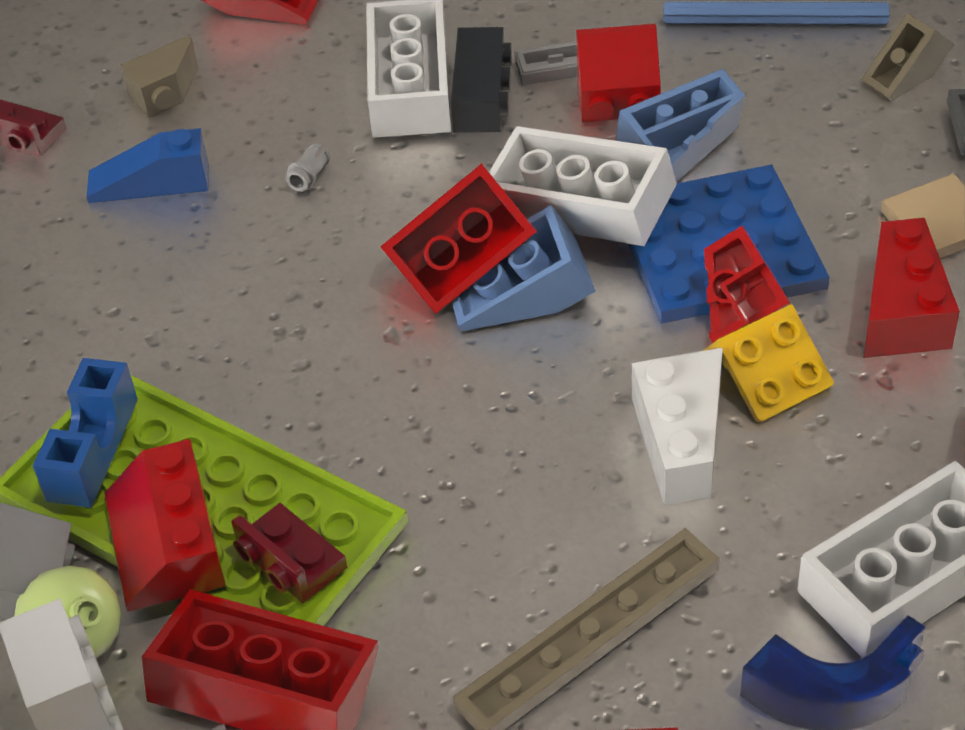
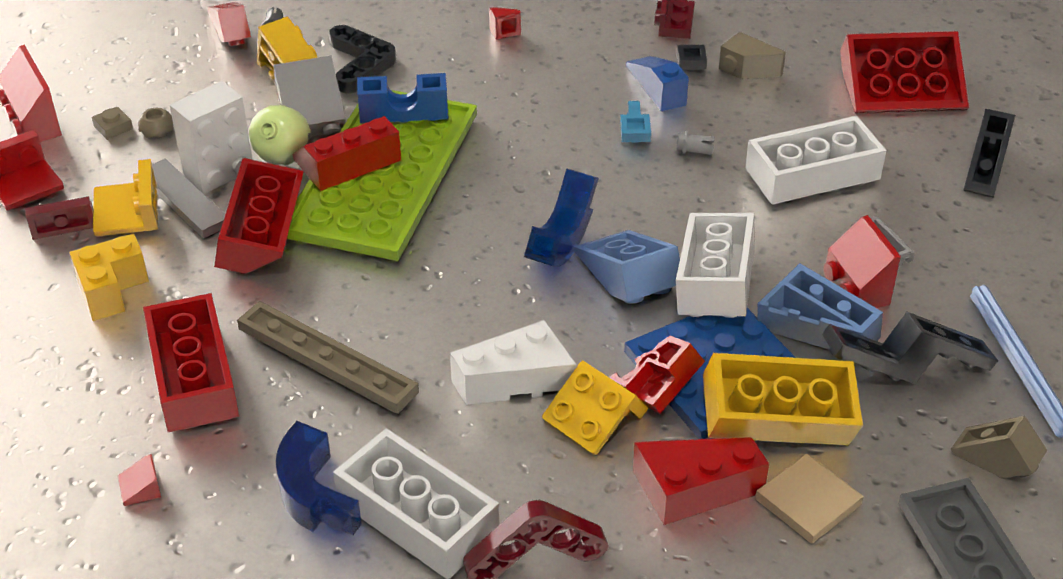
camera: 70 degrees right, 5 degrees down
dark red bracket [231,502,348,604] -> none
red slope [380,163,537,314] -> none
black brick [451,27,512,132] -> none
none -> clear blue arch [524,168,599,267]
none -> dark azure plate [620,101,651,143]
none -> black plate [677,45,707,71]
none -> yellow brick [703,353,863,445]
none -> black bracket [822,312,998,384]

